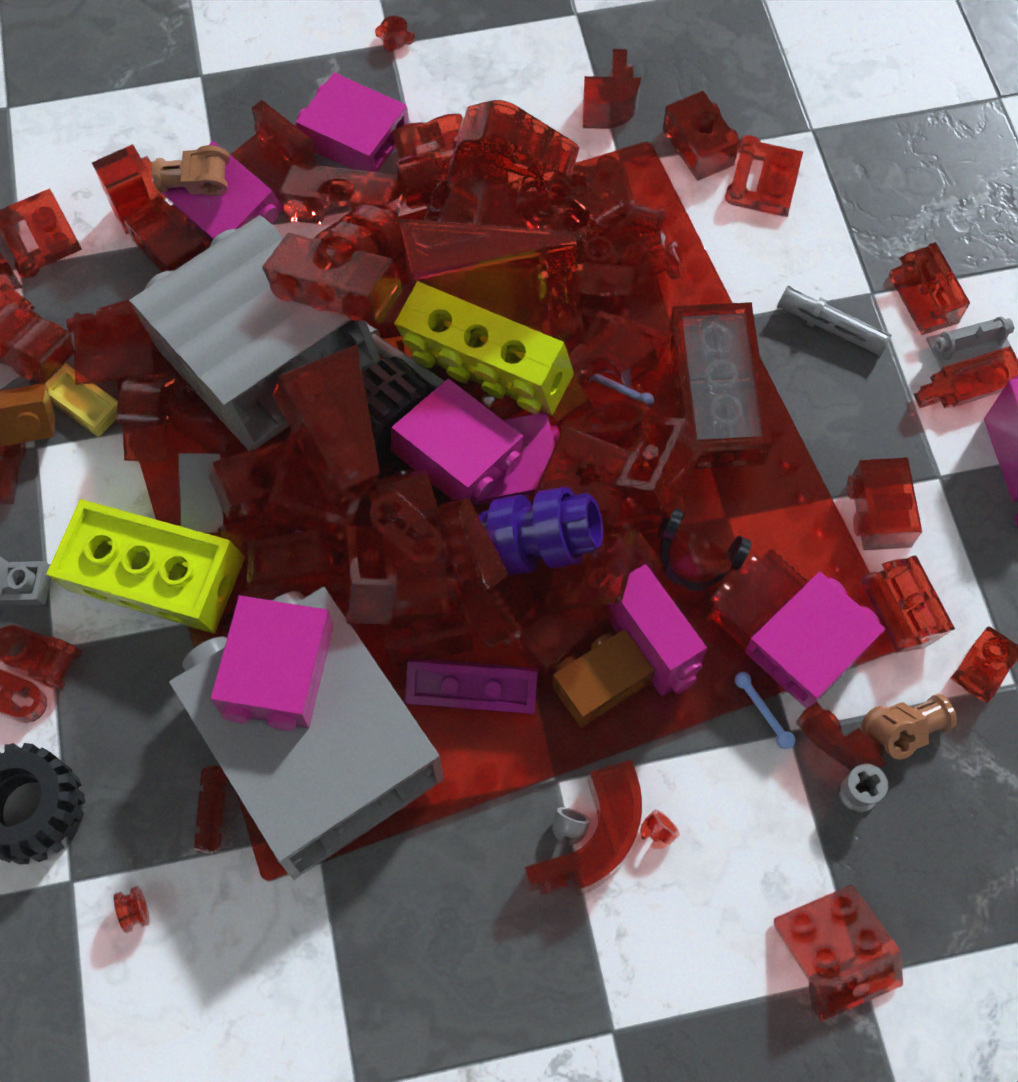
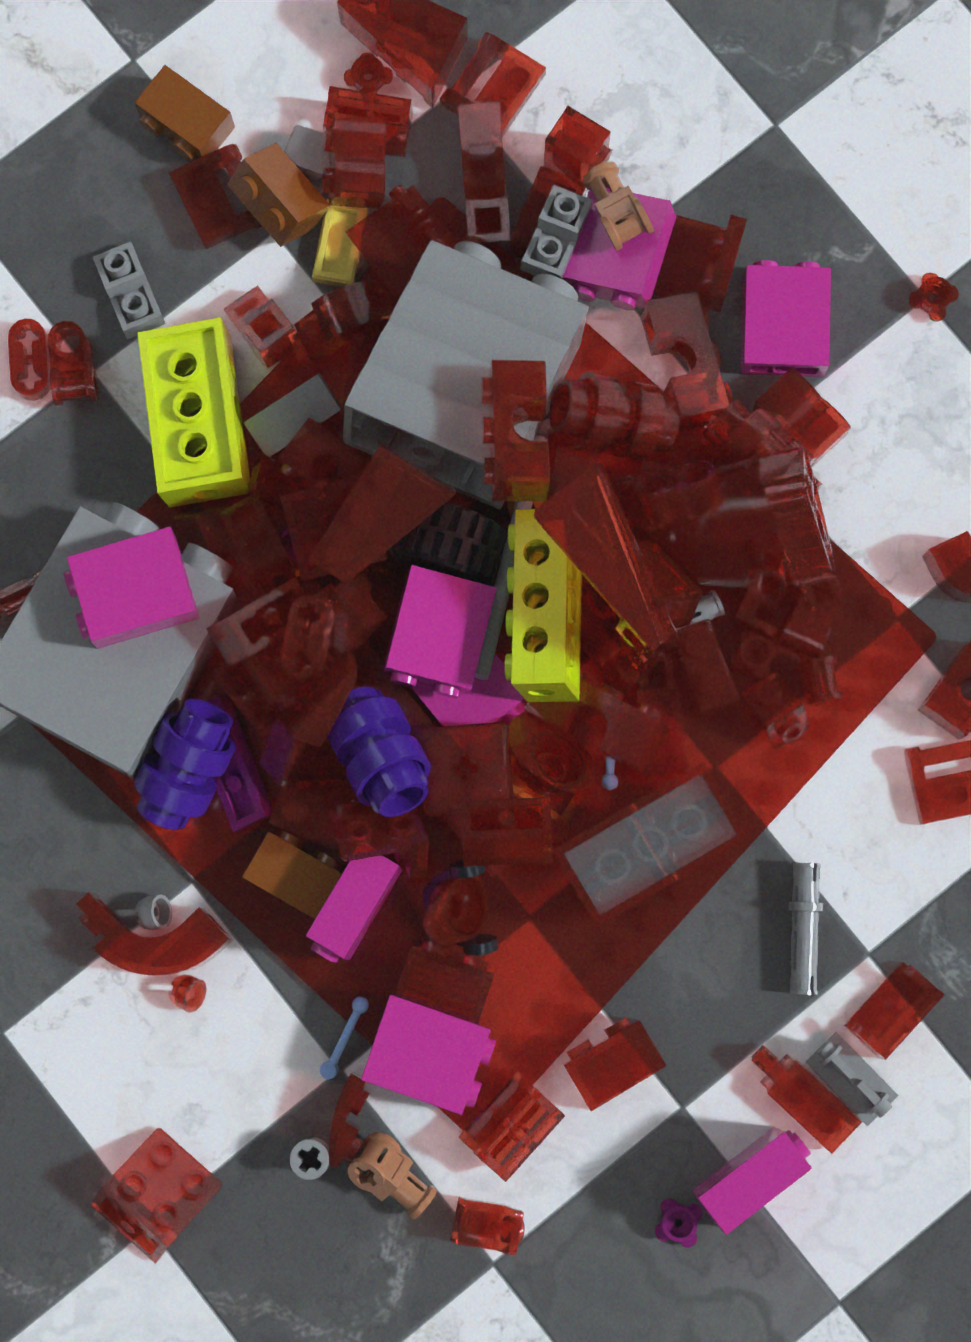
camera: 65 degrees right, 15 degrees up
none -> dark purple piece [134,699,236,830]
none -> clear red brick [224,285,302,369]
none -> clear red arch [458,99,510,243]
none -> light grey slope [520,185,593,279]

